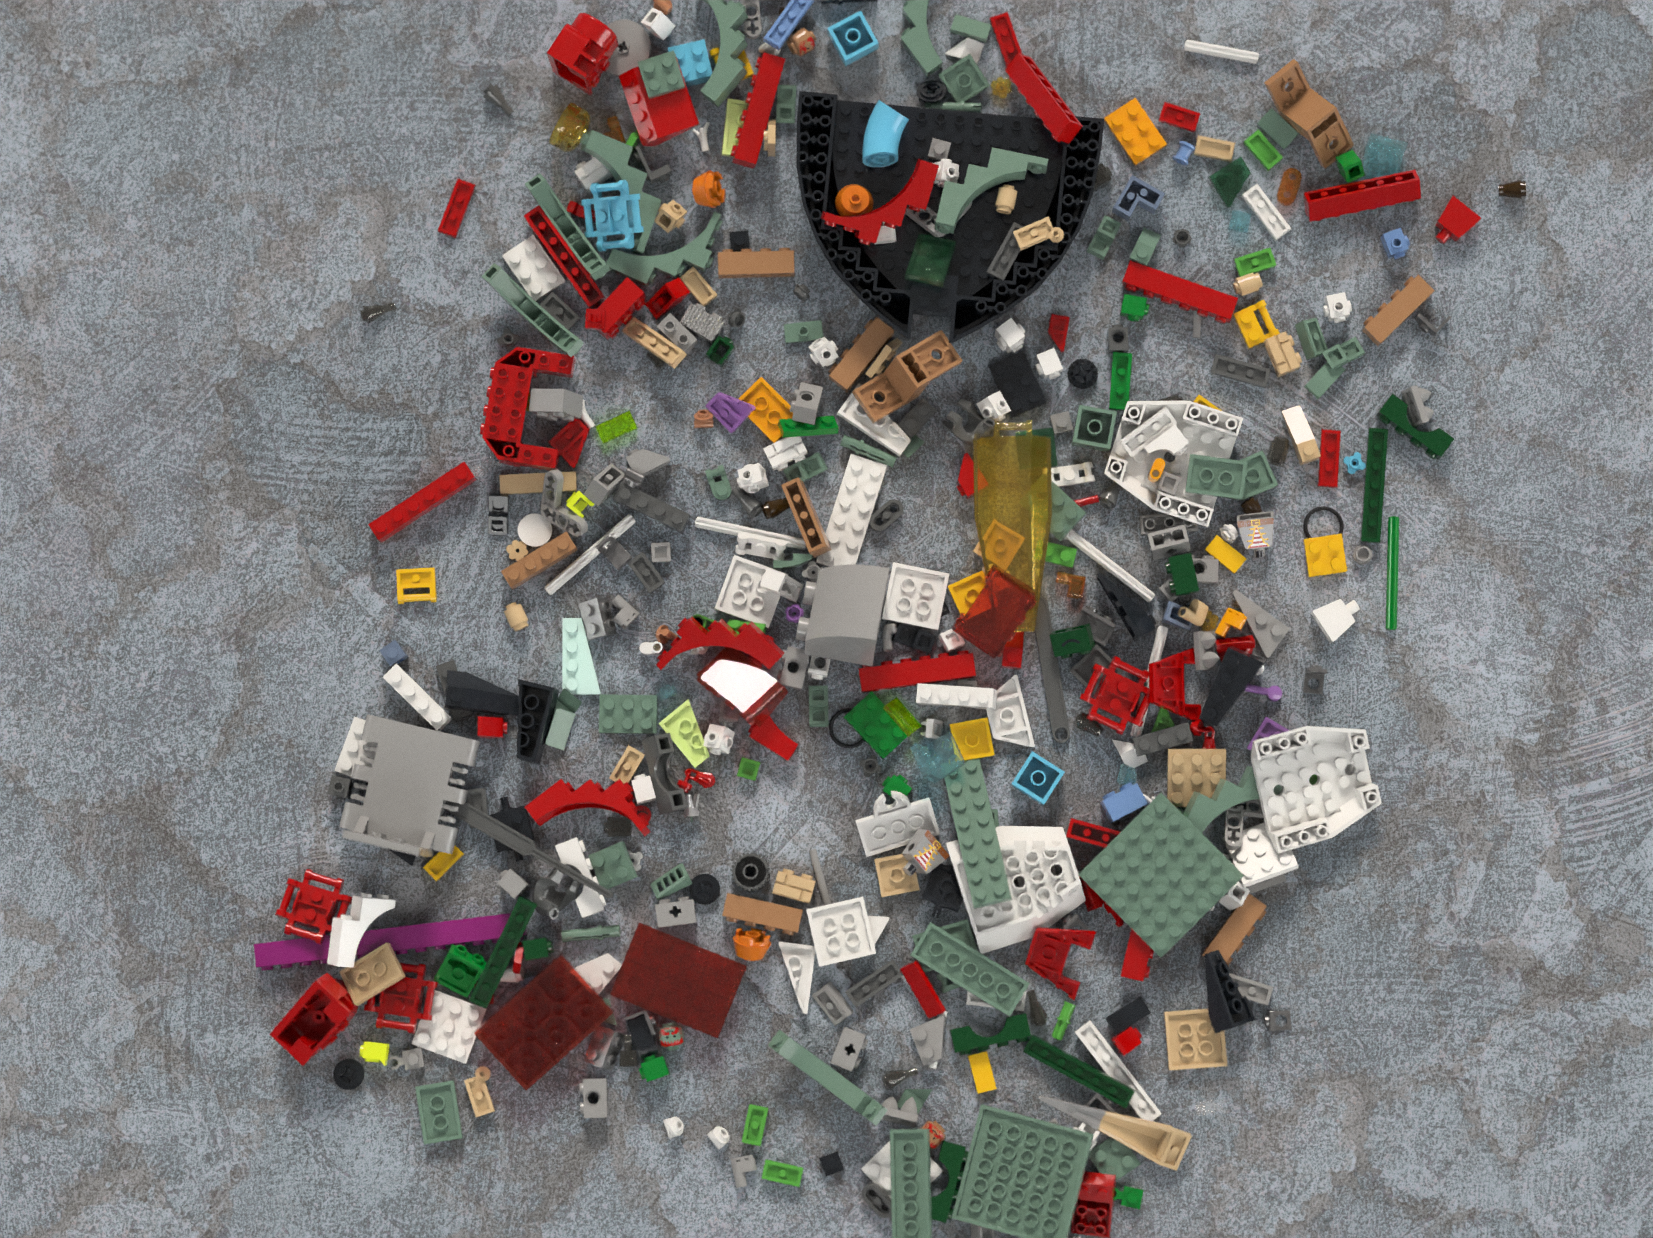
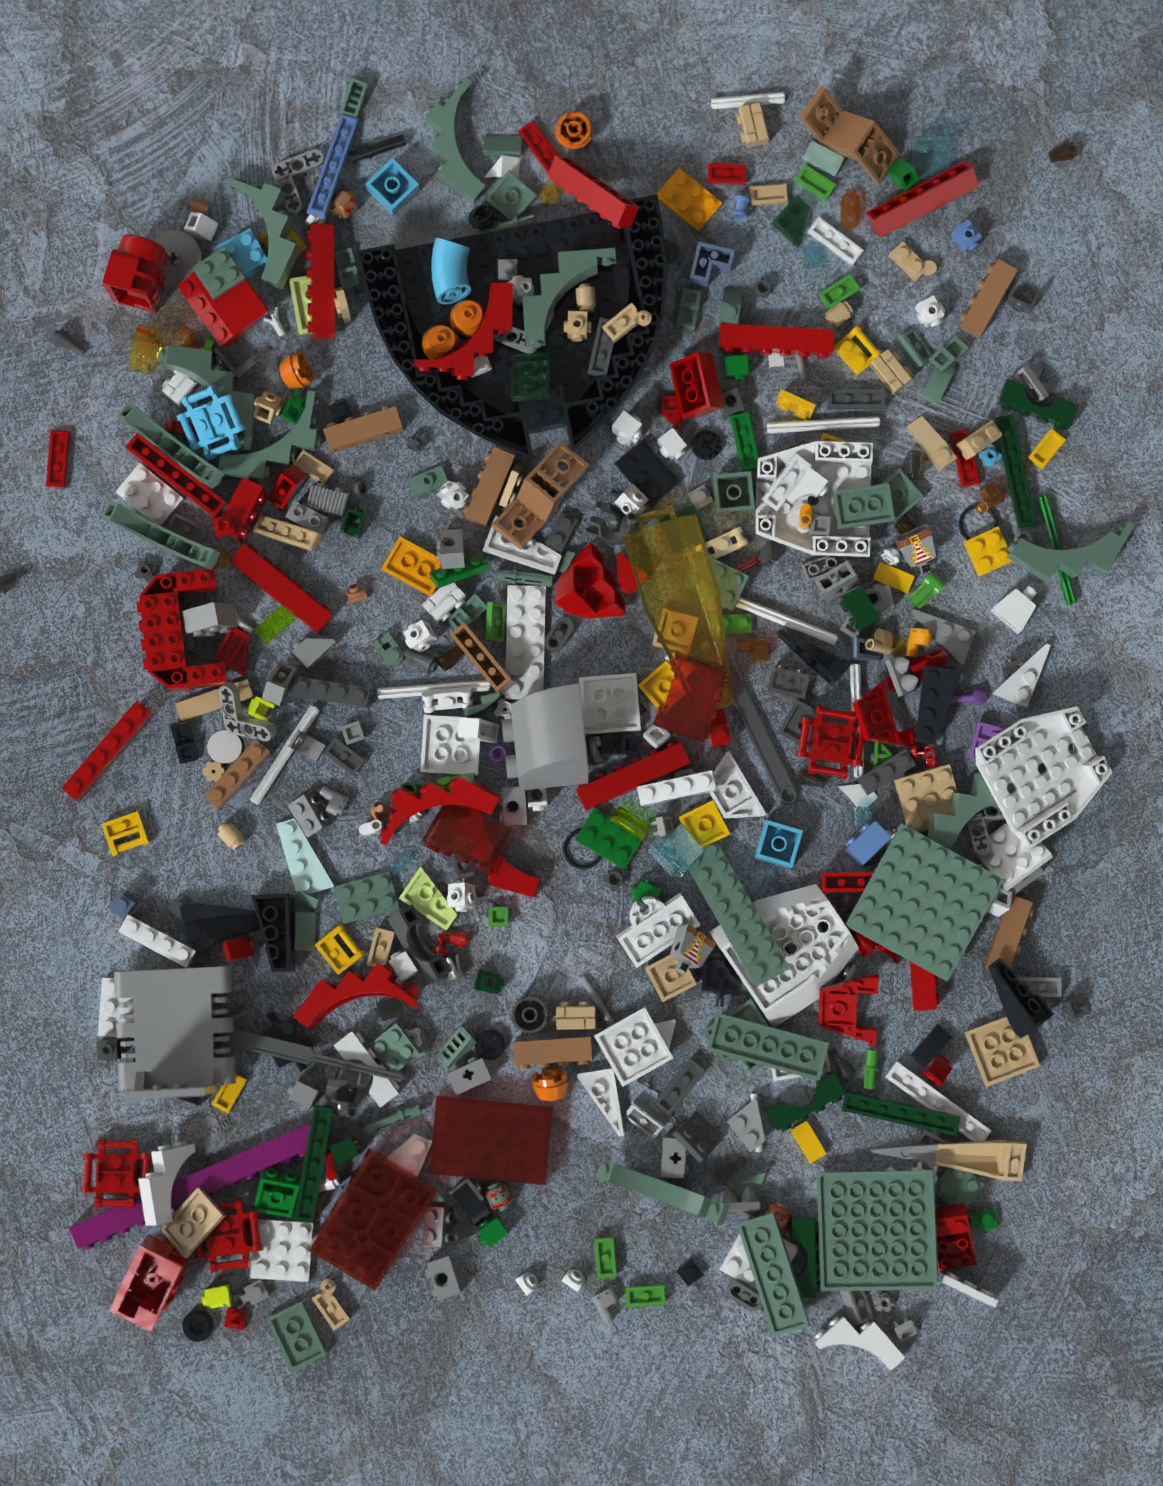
camera: 25 degrees left, 0 degrees up
flat silver plate [623,468,645,488] -> none
medium lavender wing [705,392,756,433] -> none
sand green slope [809,685,829,727] -> none
red tile [900,960,946,1019] -> none
dark green brick [1049,623,1095,659] -> none
red torso [1435,196,1481,244] -> none
none -> clear yellow plant [213,547,231,569]
none -> red tile [224,1307,248,1330]
none -> red brick [229,543,333,635]
none -> green plate [279,389,307,425]
none -> yellow plate [315,924,366,975]
none -> orange cone [450,299,486,337]
none -> dark green window [474,970,504,994]
none -> bright green plate [485,602,506,643]
none -> red brick [554,542,626,619]
none -> orange cone [555,112,593,149]
none -> tan brick [564,311,591,341]
none -> red brick [669,352,724,419]
none -> dark grey plate [673,1111,723,1163]
none -> tan brick [735,102,769,148]
none -> white axle [767,416,880,433]
none -> white sticker [768,353,785,367]
none -> yellow plate [776,389,816,420]
none -> tan hinge [889,241,937,282]
none -> bright green piece [908,571,947,609]
none -> tan brick [956,420,1003,460]
none -> clear orange piece [975,482,1005,514]
none -> white wing [992,644,1051,708]
none -> sand green arch [1007,521,1135,582]
none -> yellow tile [1028,428,1066,470]

